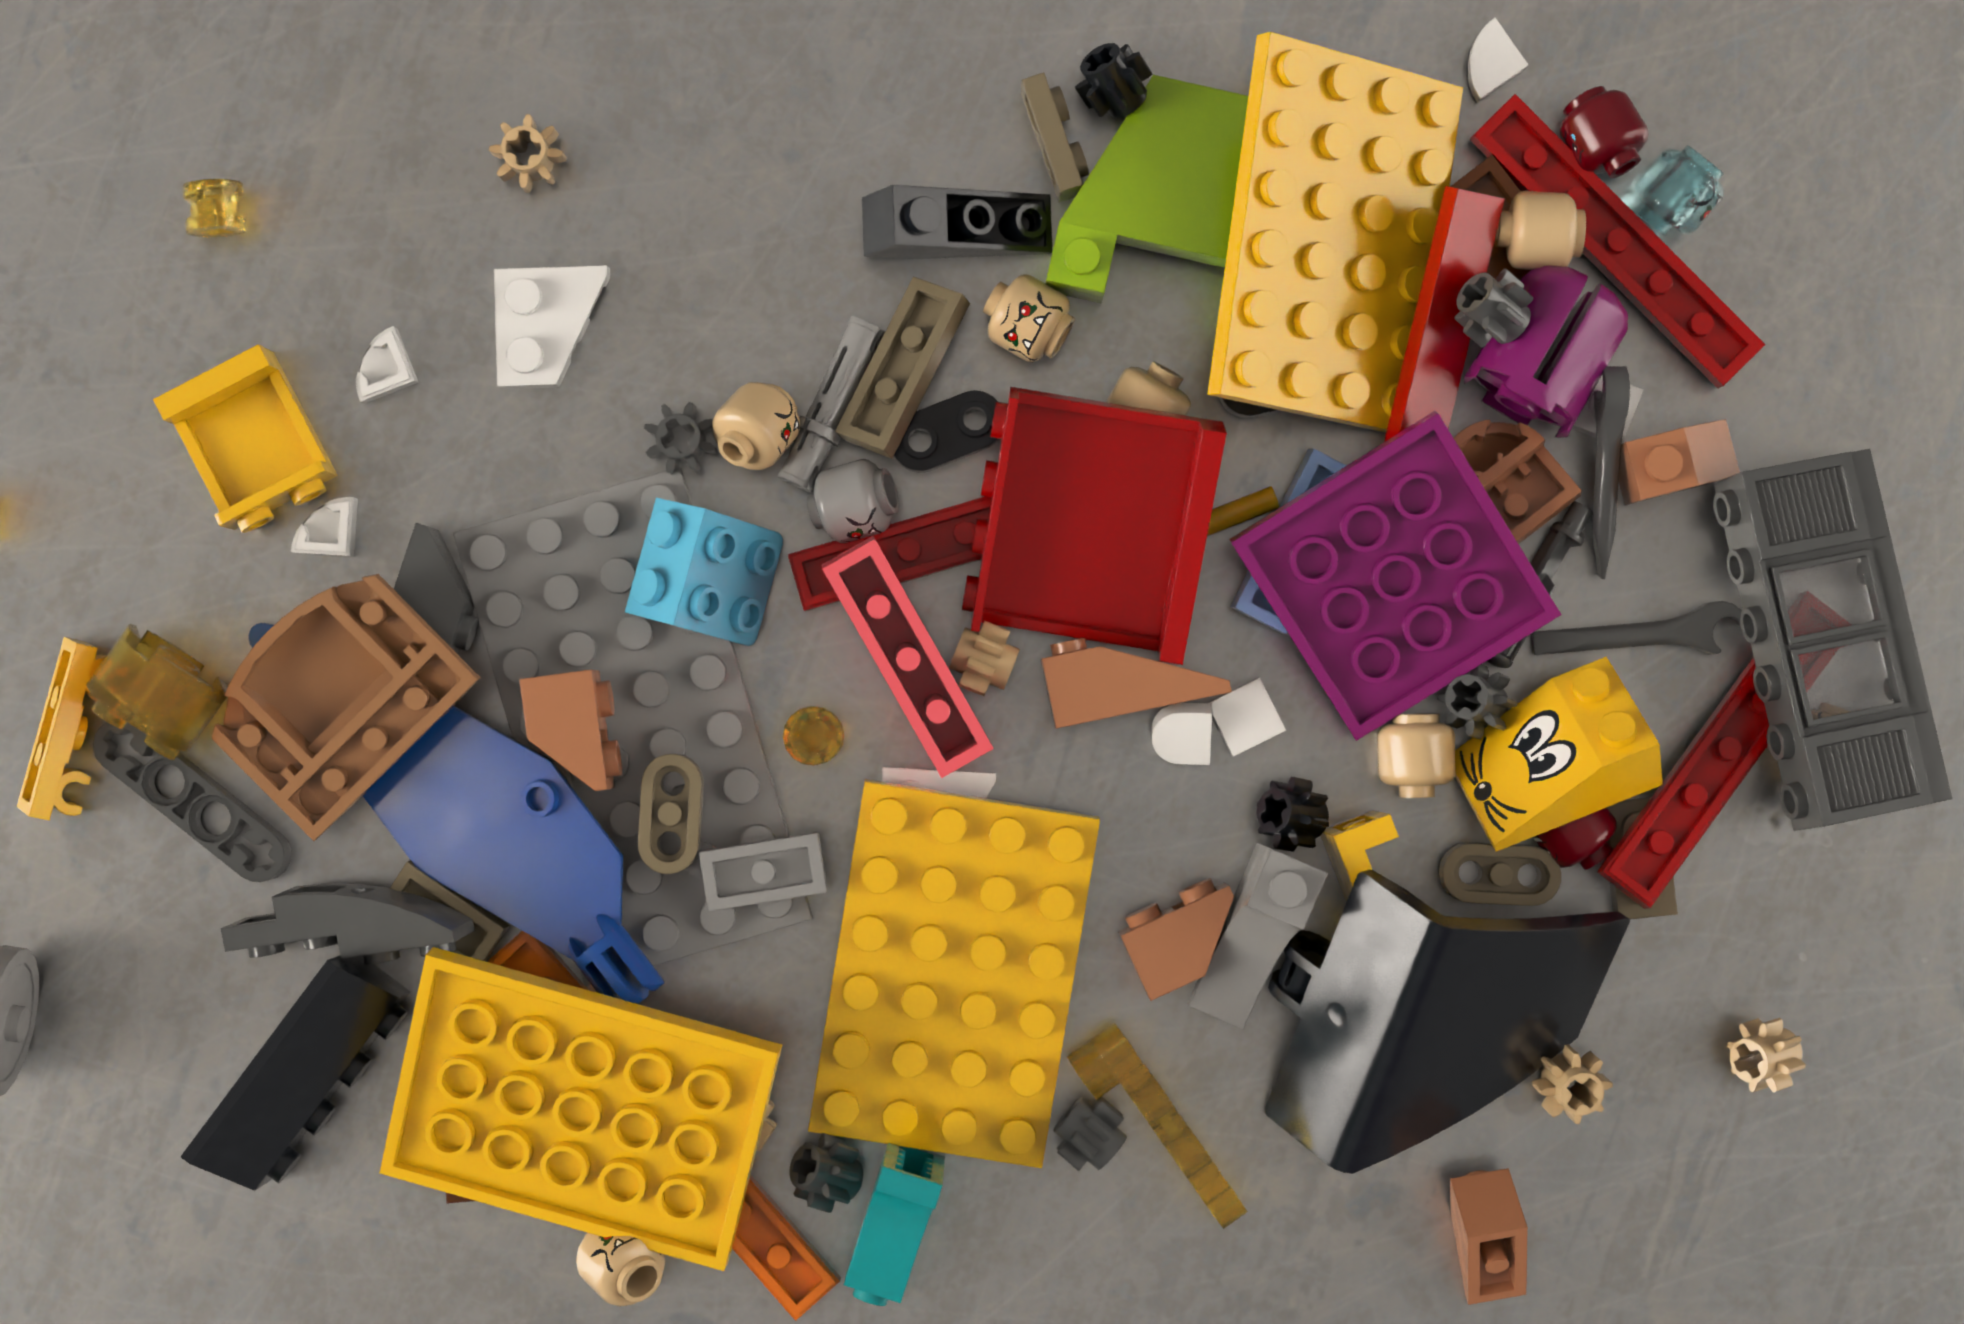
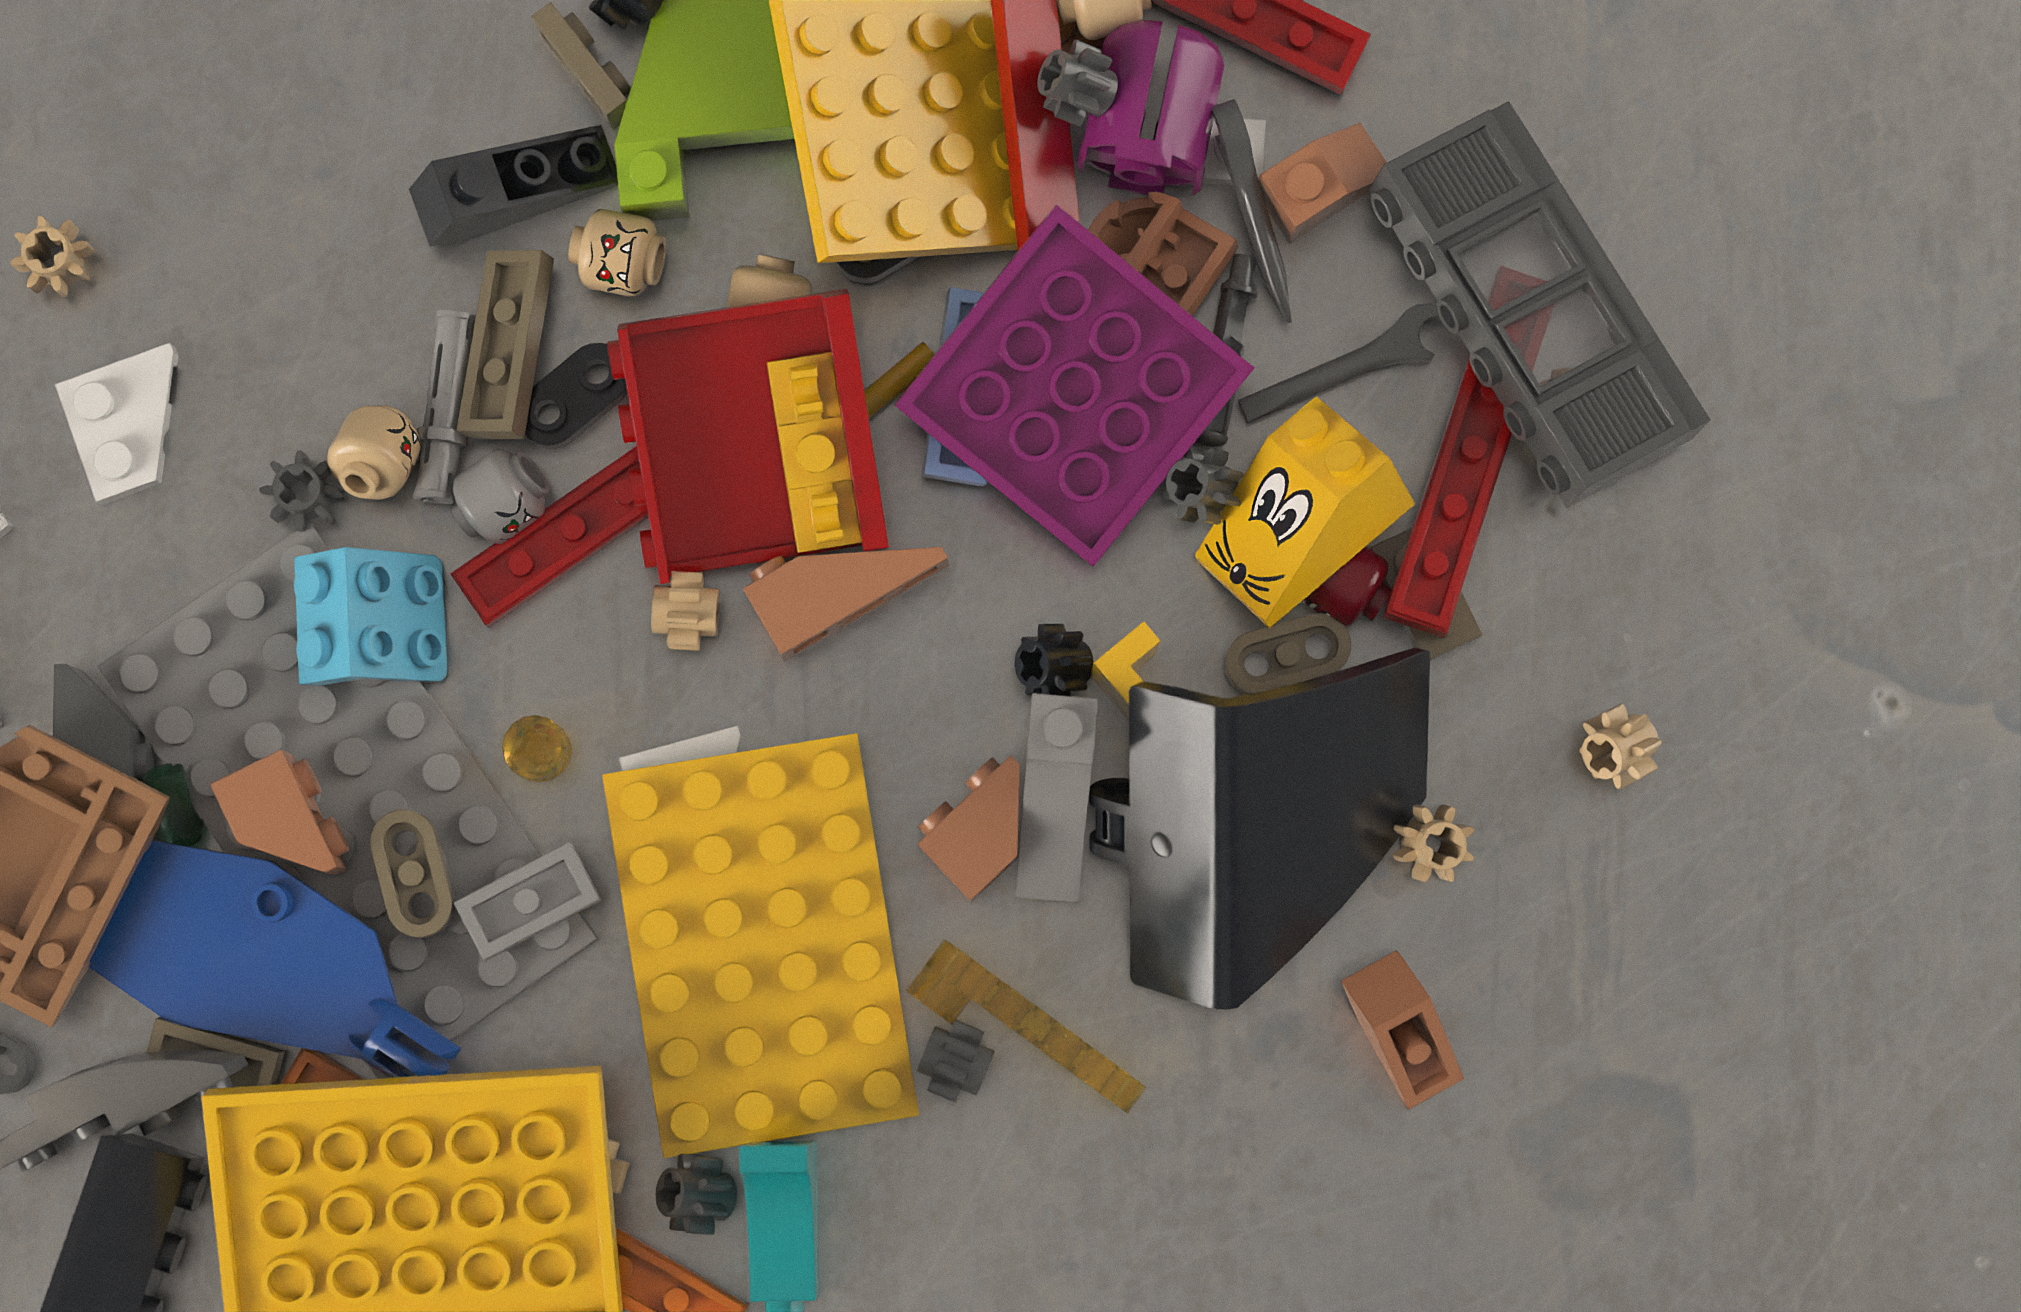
camera: 20 degrees left, 5 degrees down
coral brick [822,536,994,778] -> none
white tile [1152,703,1212,765] -> none
white tile [1209,678,1286,757] -> none
tan head [1377,713,1455,798] -> none
none -> clear green pin [142,763,205,846]
none -> yellow plate [766,352,861,553]

